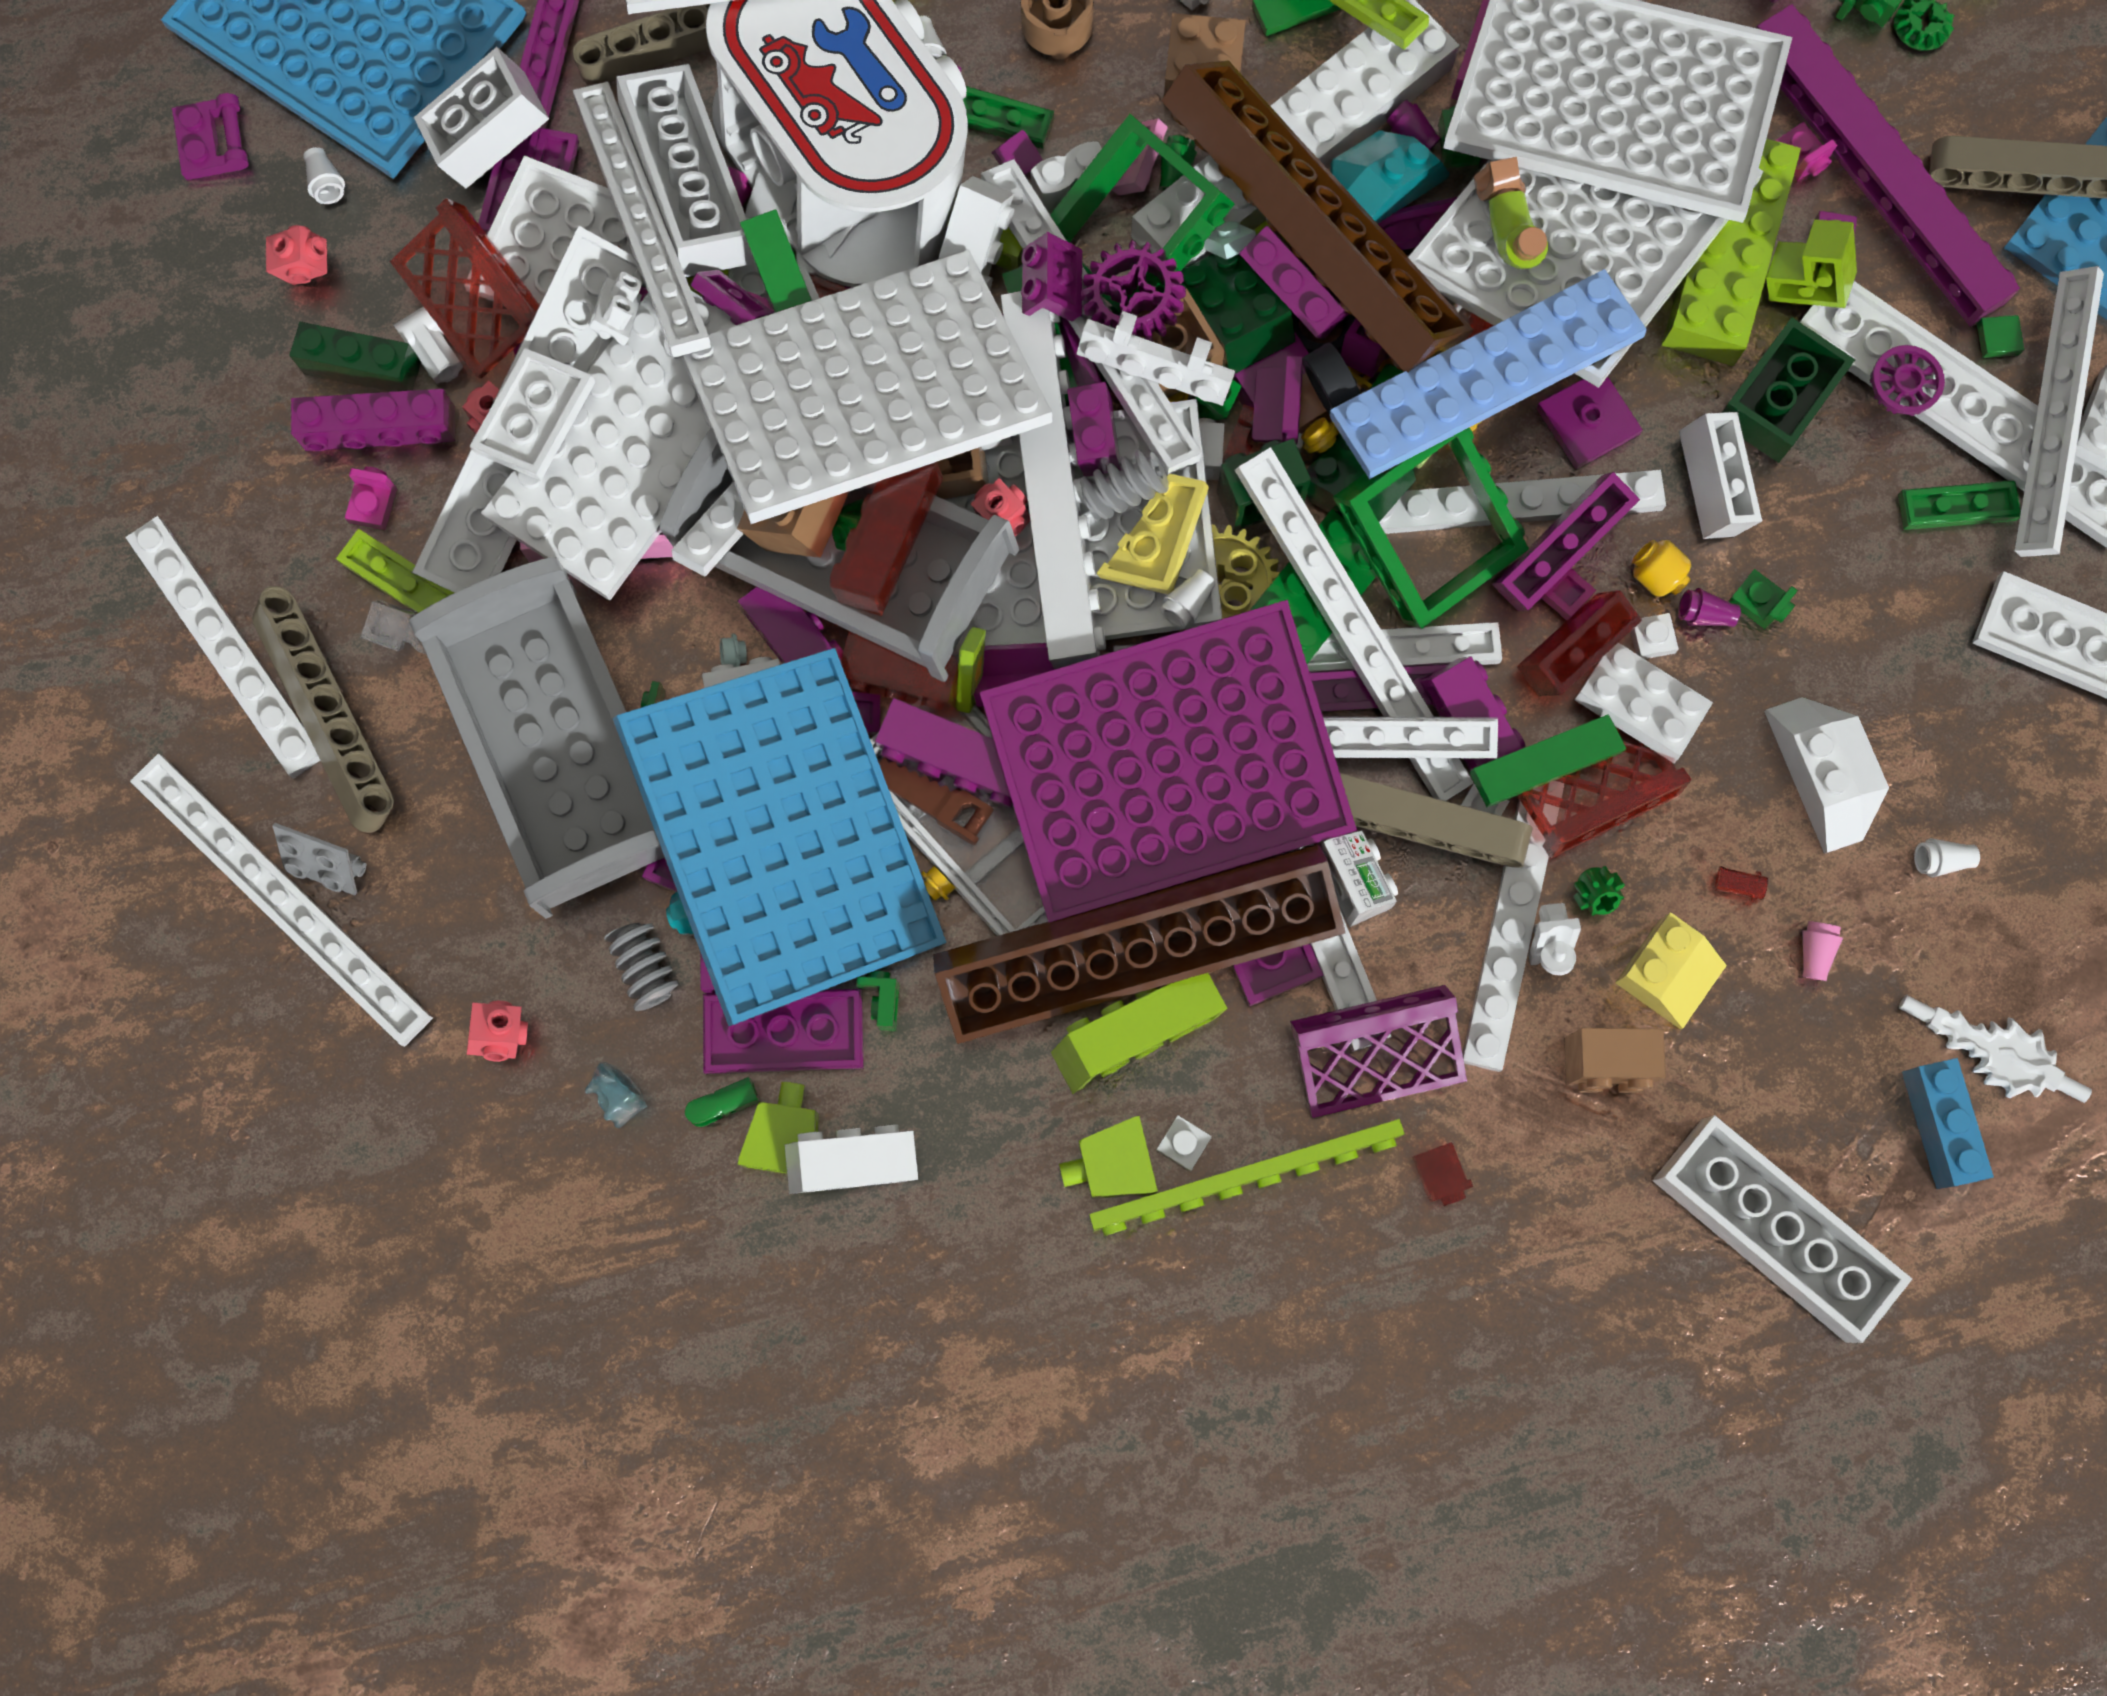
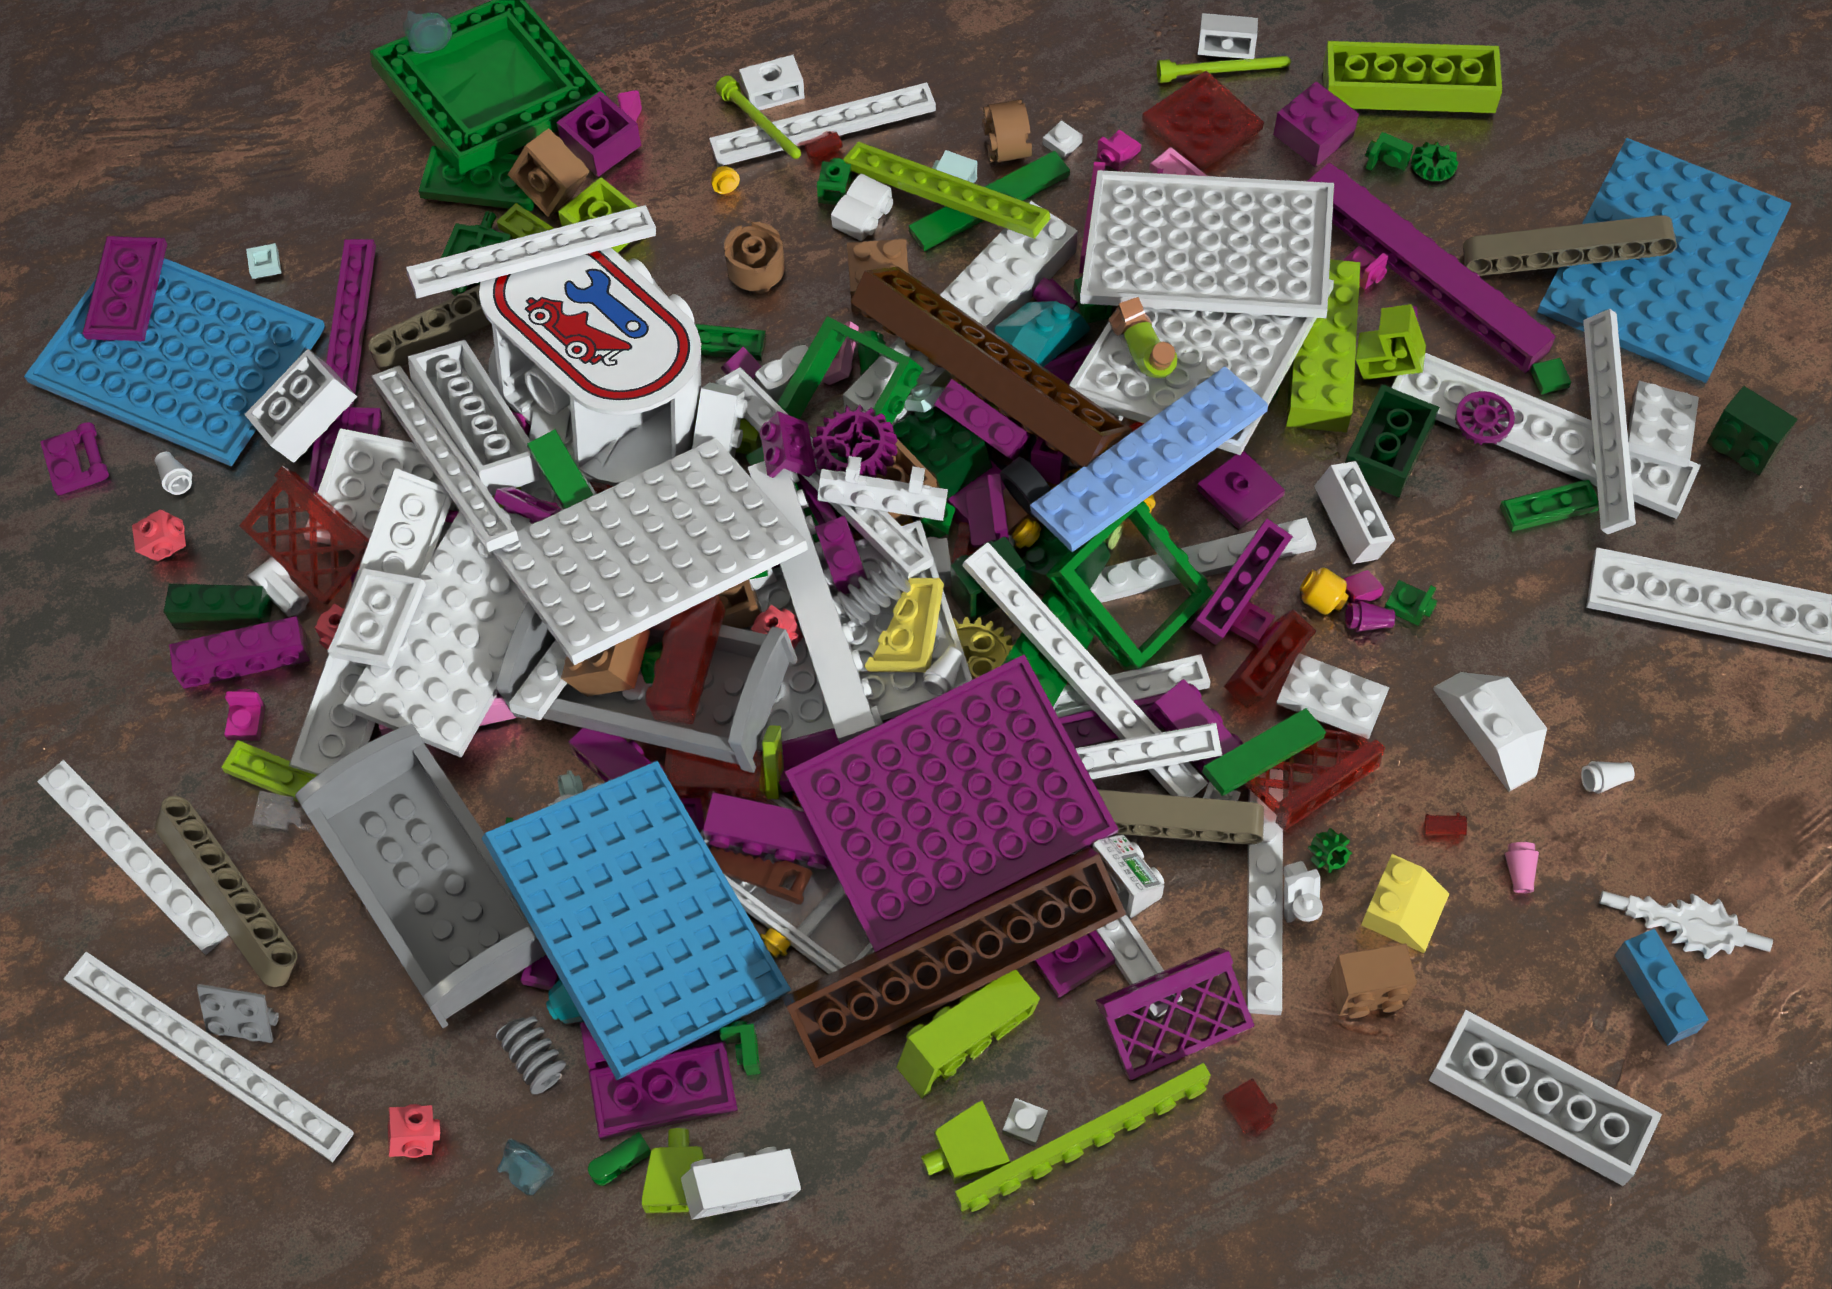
camera: 10 degrees left, 15 degrees down
white hips [589,271,642,346] -> none
white plate [1629,613,1679,659] -> none
none -> dark pink slope [1343,570,1384,603]

